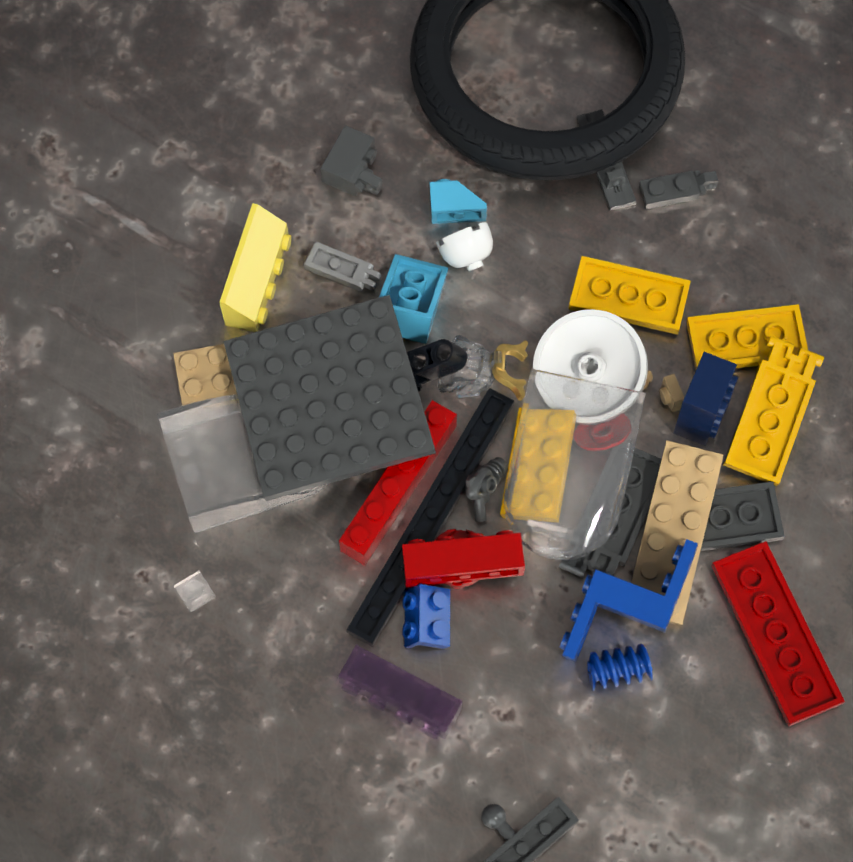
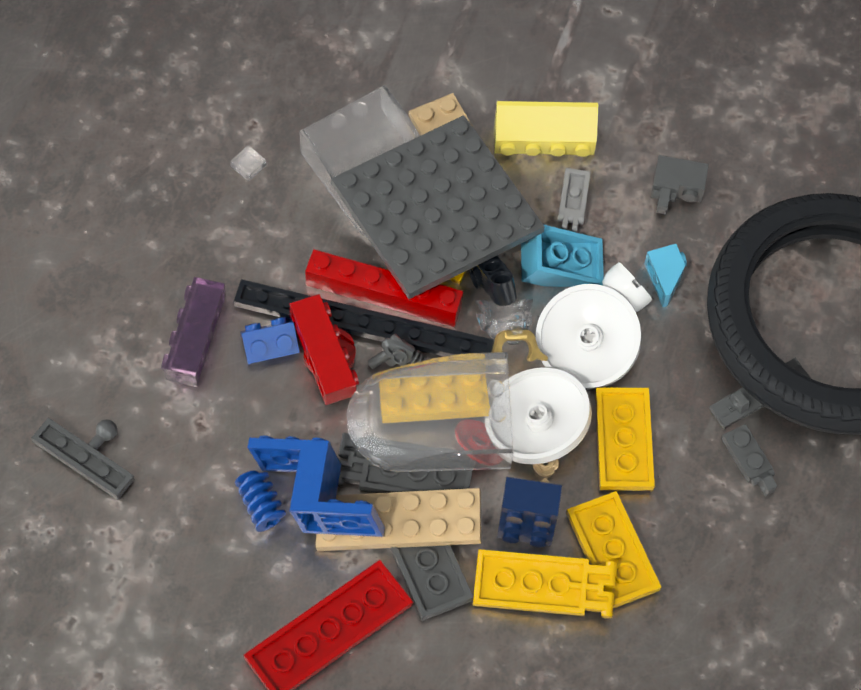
camera: 70 degrees right, 5 degrees down
none -> white dish [536,284,642,390]

